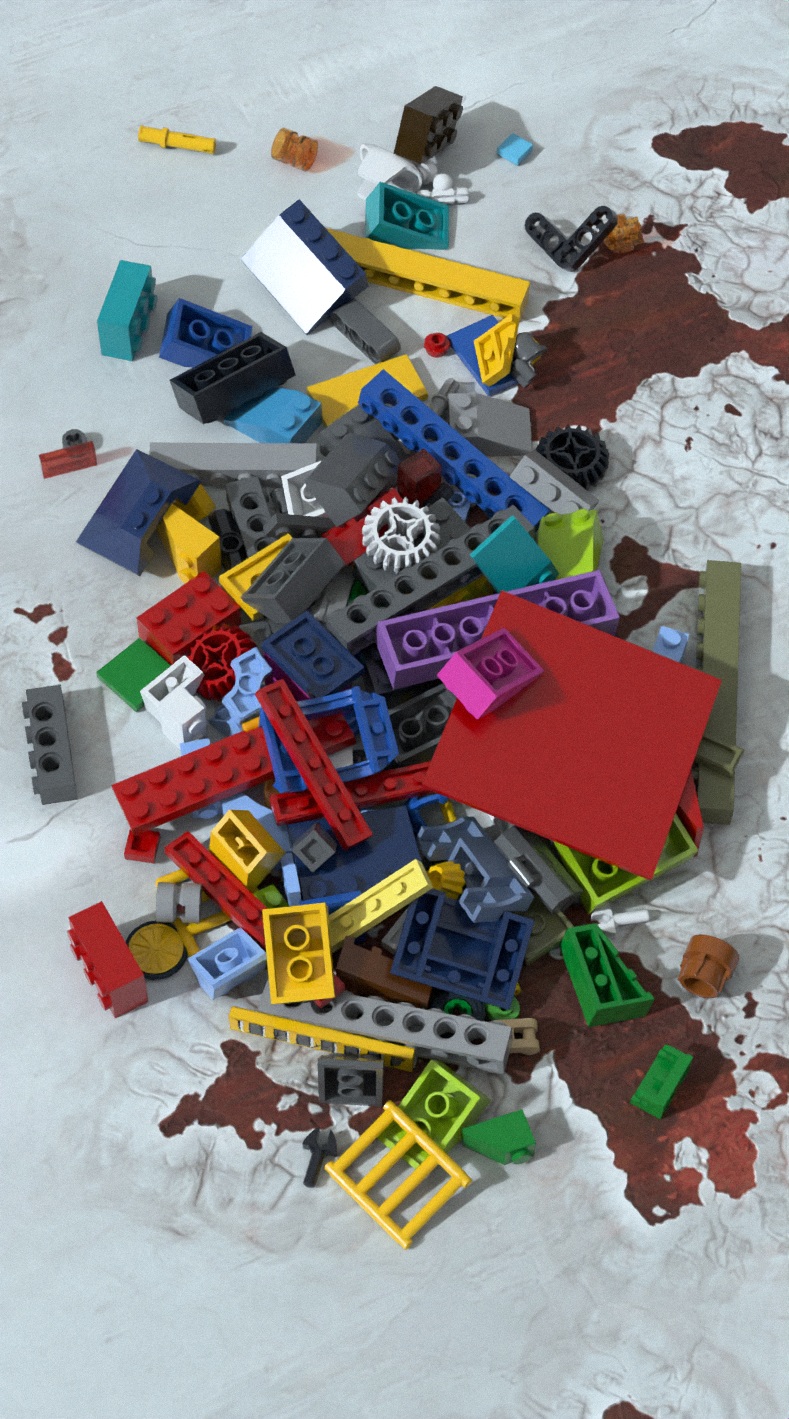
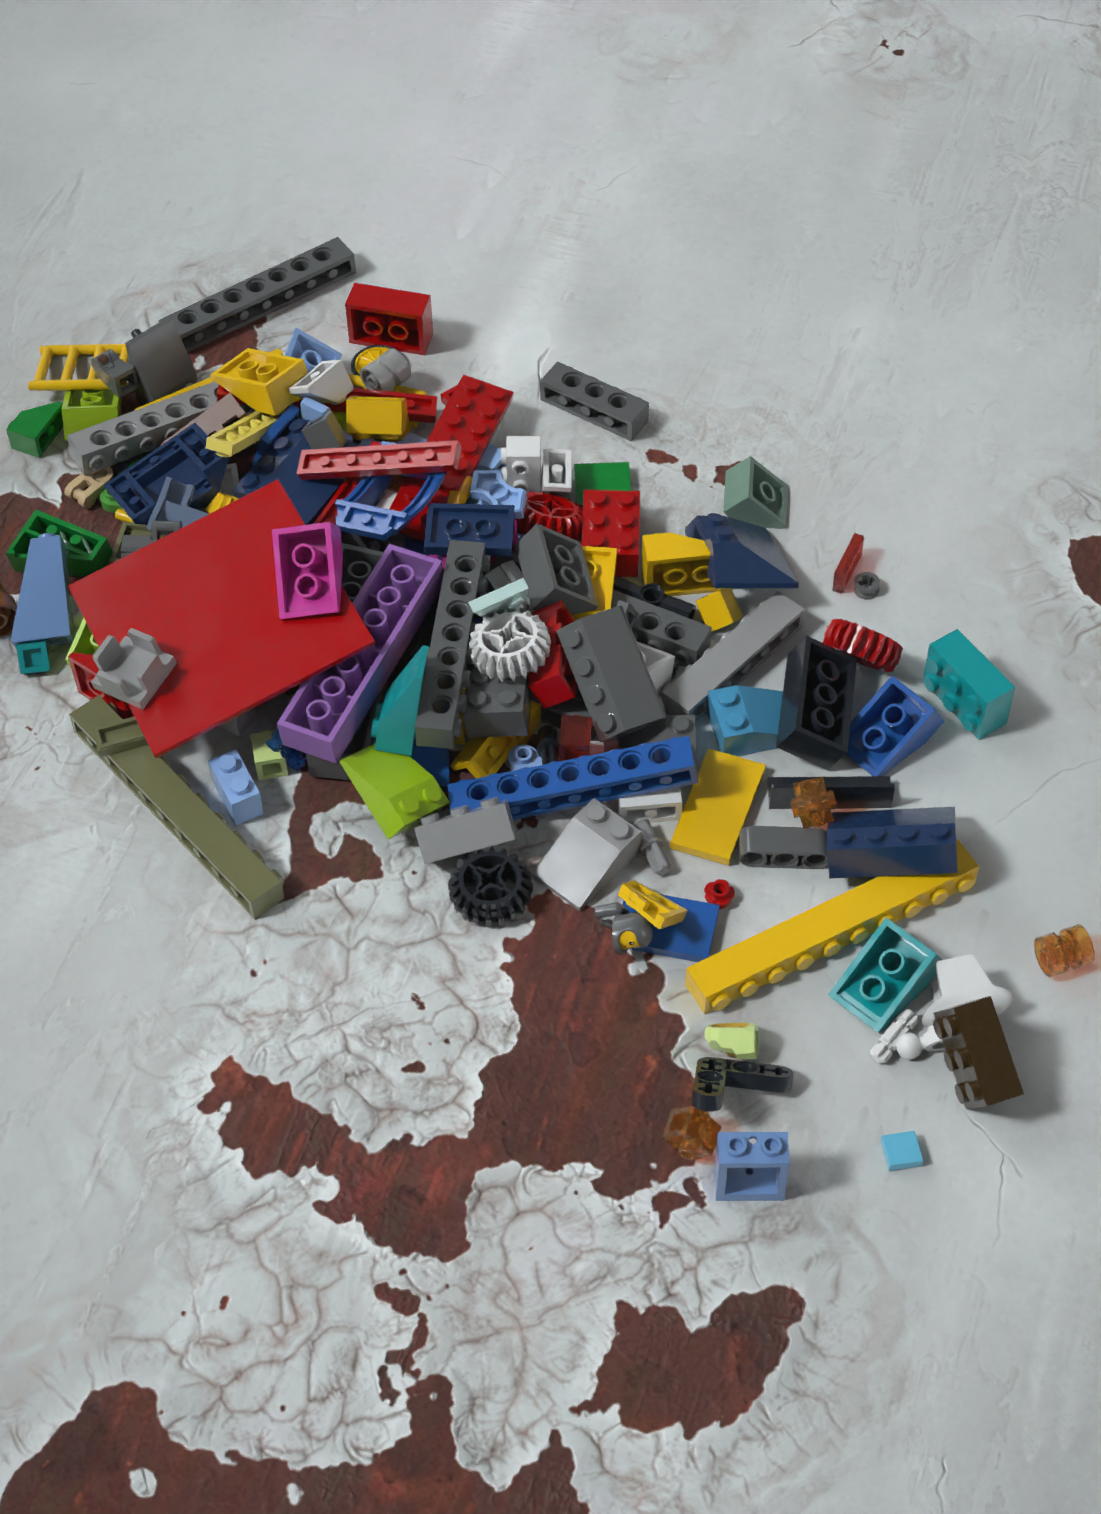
camera: 135 degrees right, 5 degrees down
none -> medium blue slope [11,533,75,648]
none -> teal plate [16,640,51,674]
none -> dark grey leg [91,349,139,398]
none -> light grey panel [91,628,177,710]
none -> dark grey brick [159,237,356,353]
none -> white slope [289,360,354,405]
none -> light aqua wing [468,578,529,618]
none -> yellowish green rock [705,1022,759,1059]
none -> medium blue window [714,1132,790,1201]
none -> sand green slope [723,456,788,529]
none -> black panel [767,776,895,809]
none -> clear orange brick [790,777,837,829]
none -> red gear [823,619,903,673]

